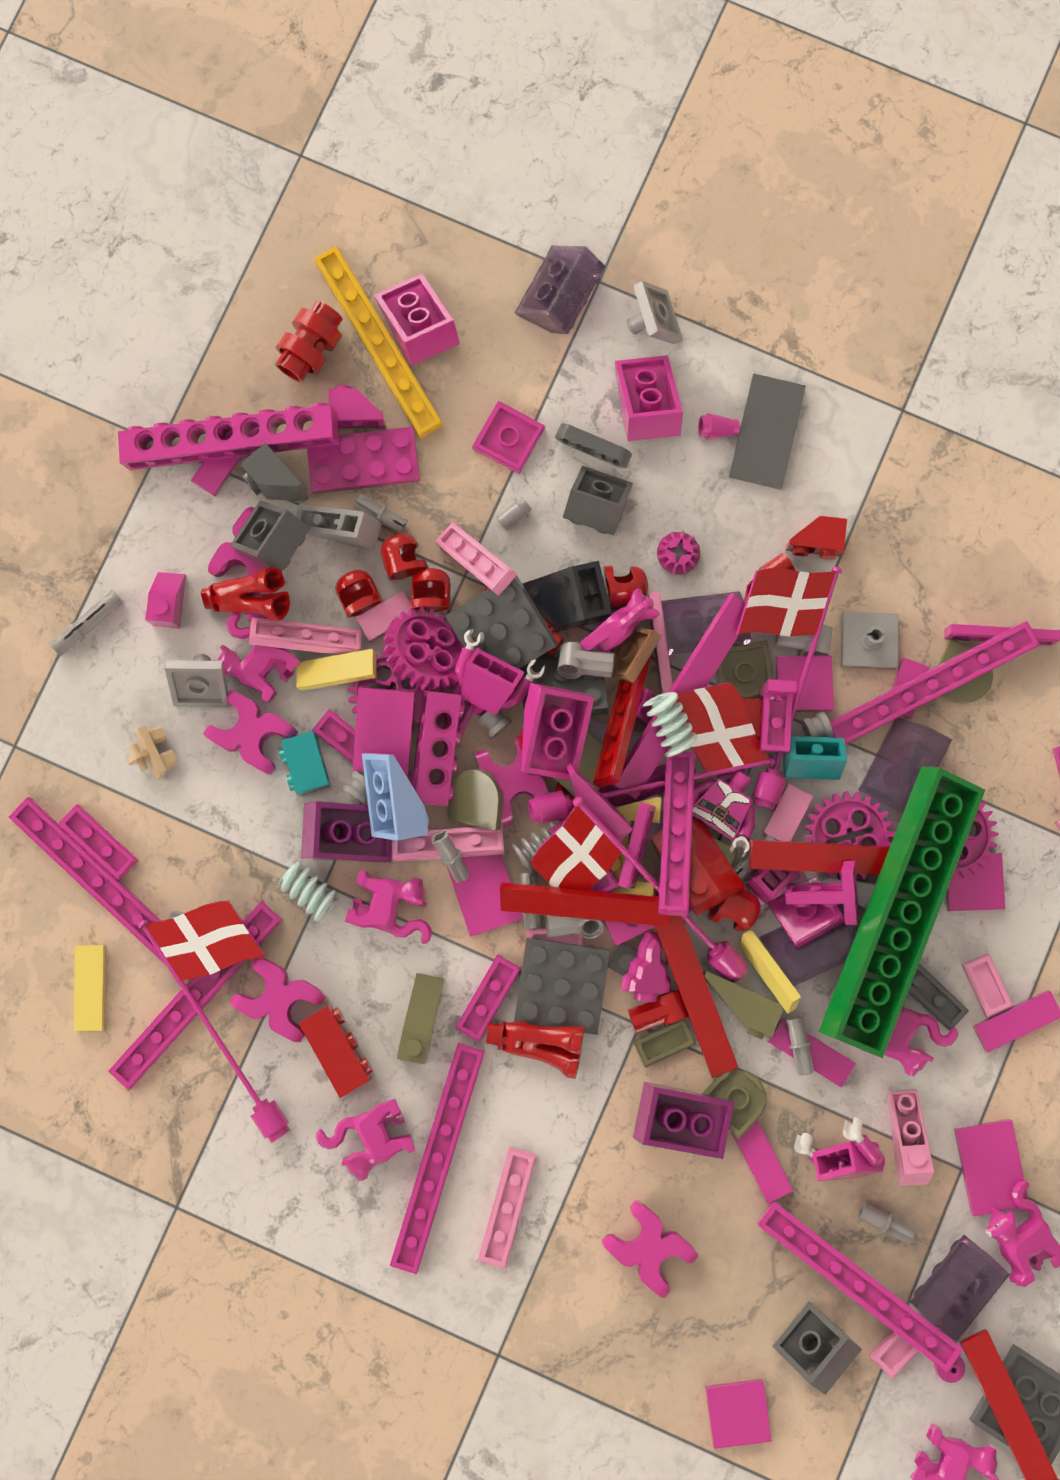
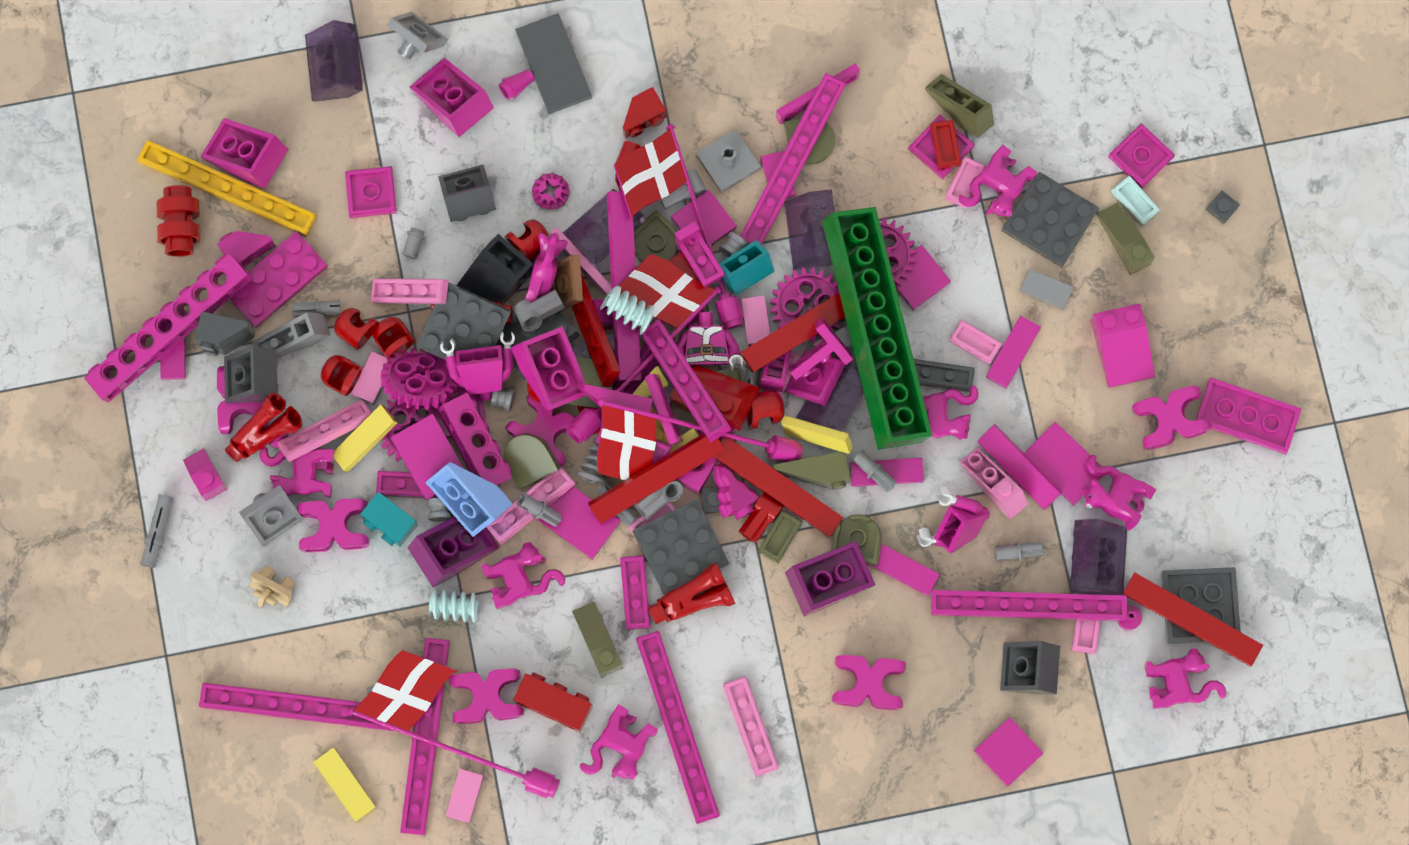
camera: 35 degrees left, 5 degrees down
dark pink tile [58,804,139,881] -> none
dark grey beam [555,423,632,468] -> none
none -> bright pink tile [446,769,484,823]
none -> dark pink tile [977,424,1063,510]

